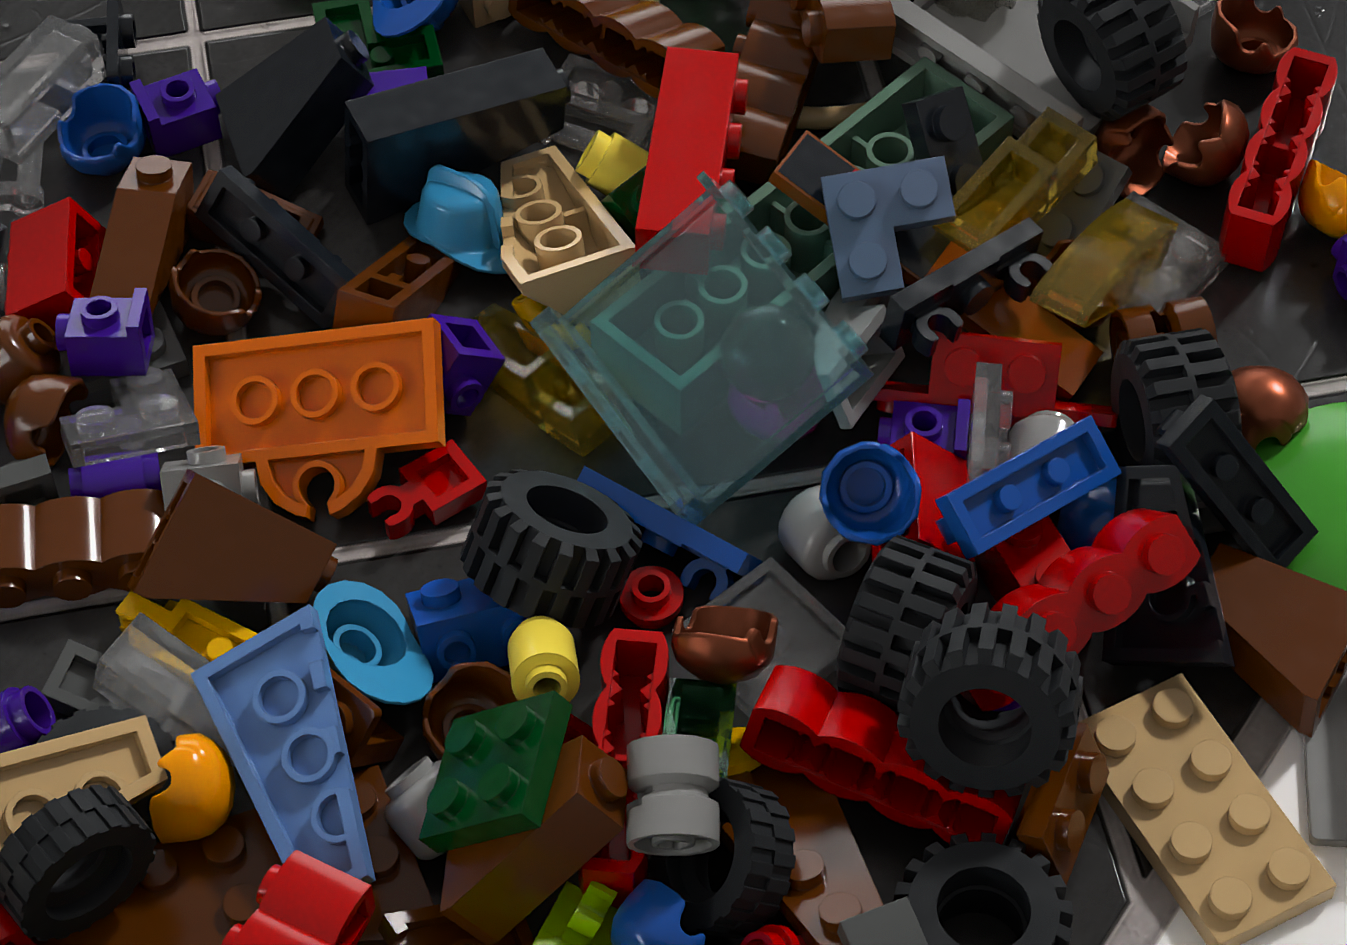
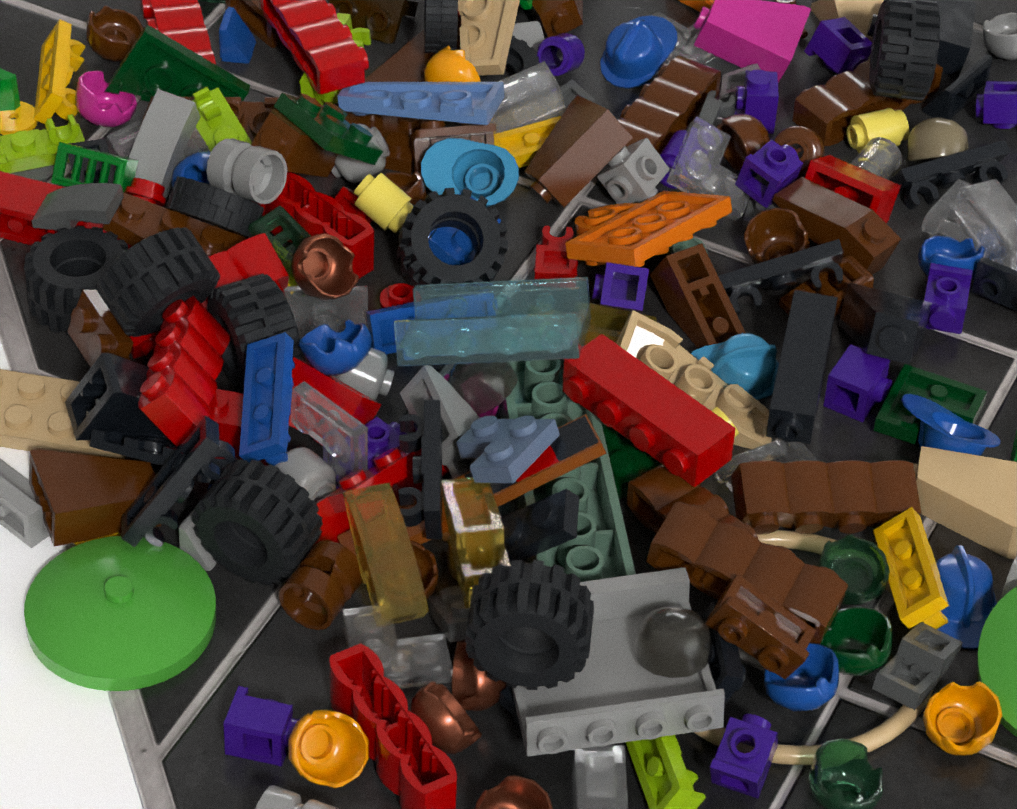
camera: 125 degrees right, 10 degrees down
copper hair [1231,366,1309,450] -> none
none -> black slope [65,353,164,441]

